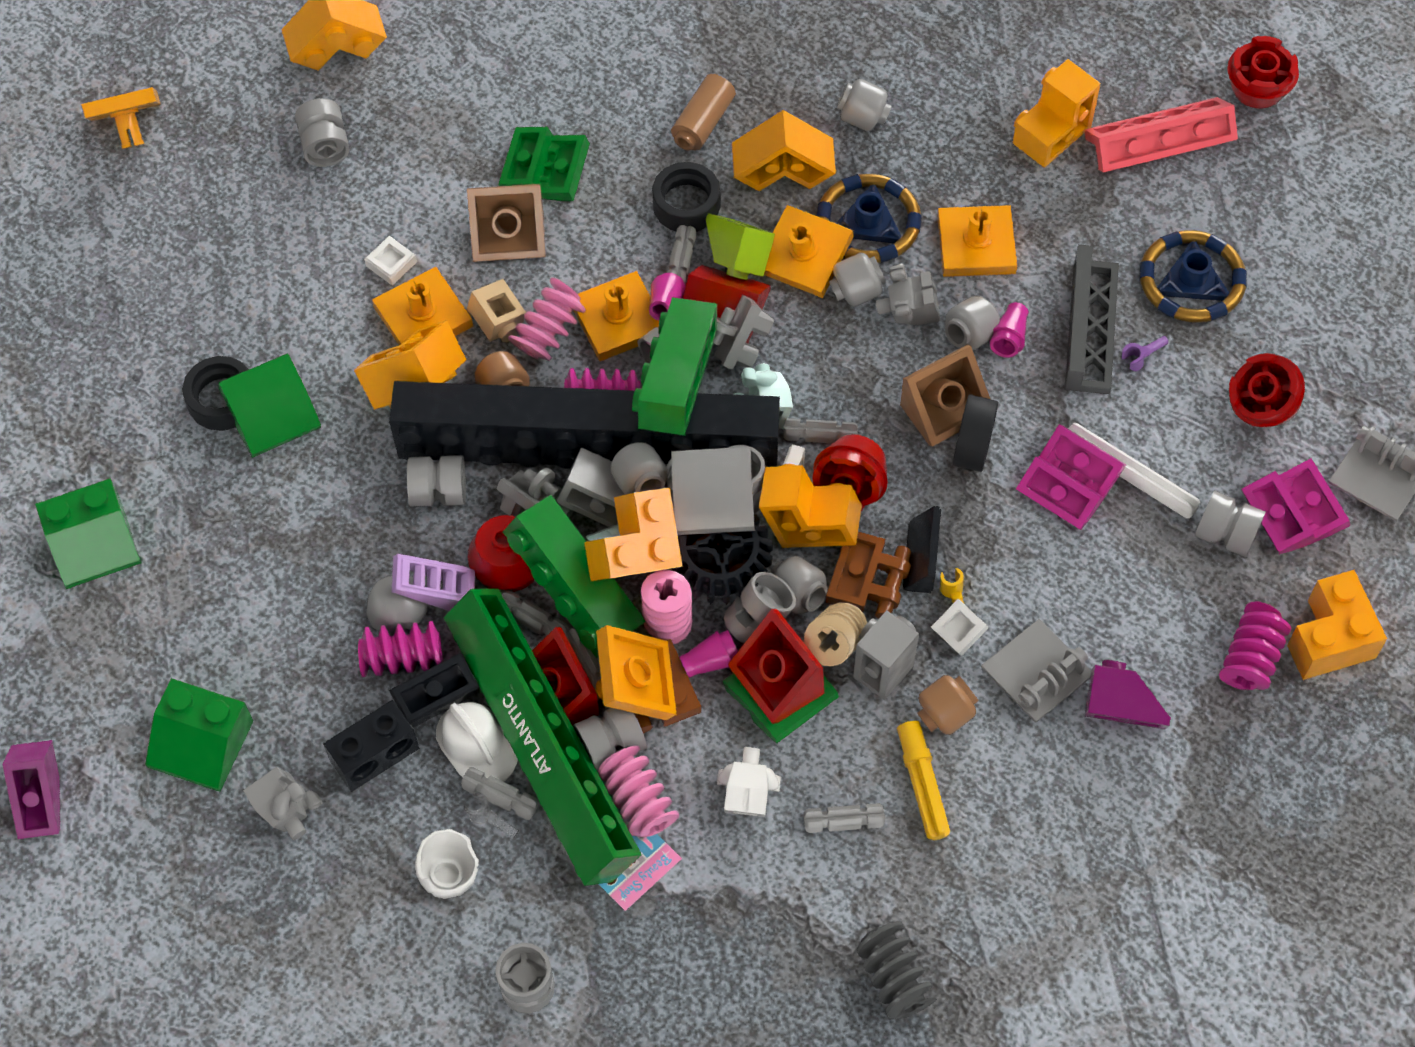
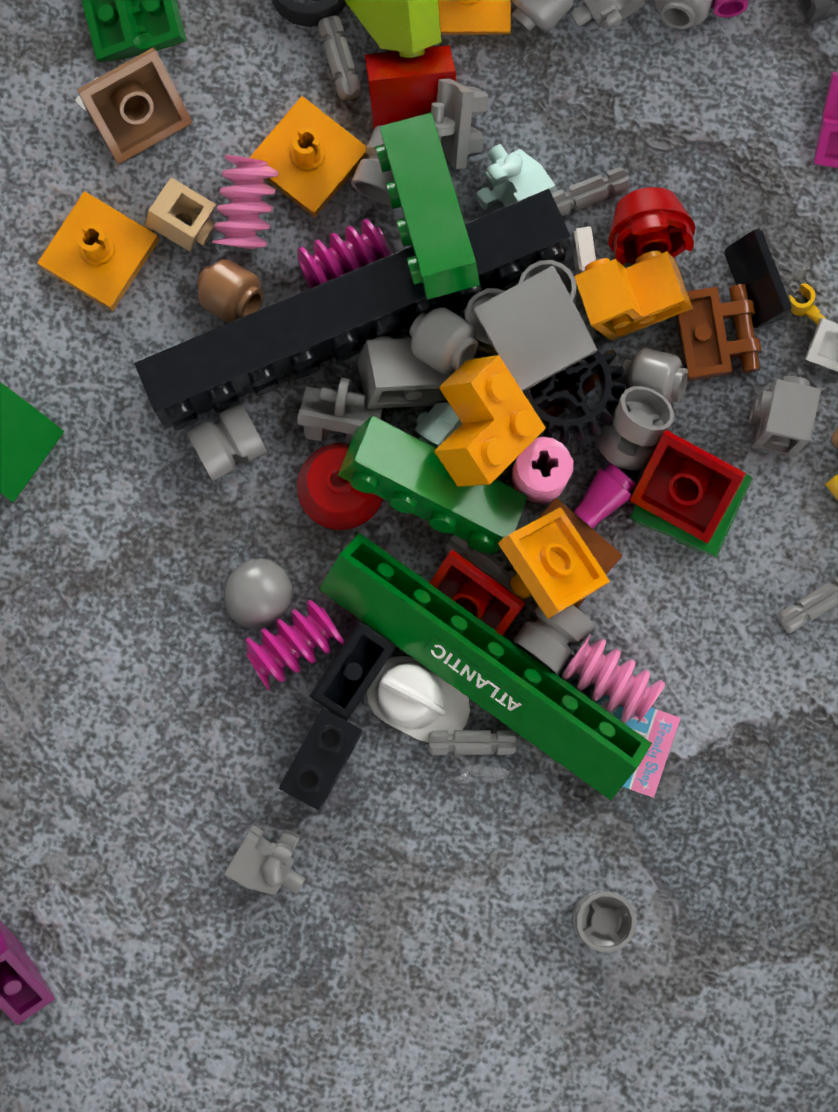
camera: 30 degrees left, 20 degrees up
green slope [145,678,253,792] -> none
light orange brick [354,320,467,410] -> none
white tile [364,236,417,286] -> none
lavender slope [392,554,475,611] -> none
white hair [415,829,479,899] -> none
light grey axle [502,591,570,635] -> none
dark pink cone [649,273,686,320] -> none
white piece [717,747,781,817] -> none
tan piece [804,602,868,666] -> none
medium nougat slope [900,345,990,447] -> none
black tyre [953,395,998,472] -> none

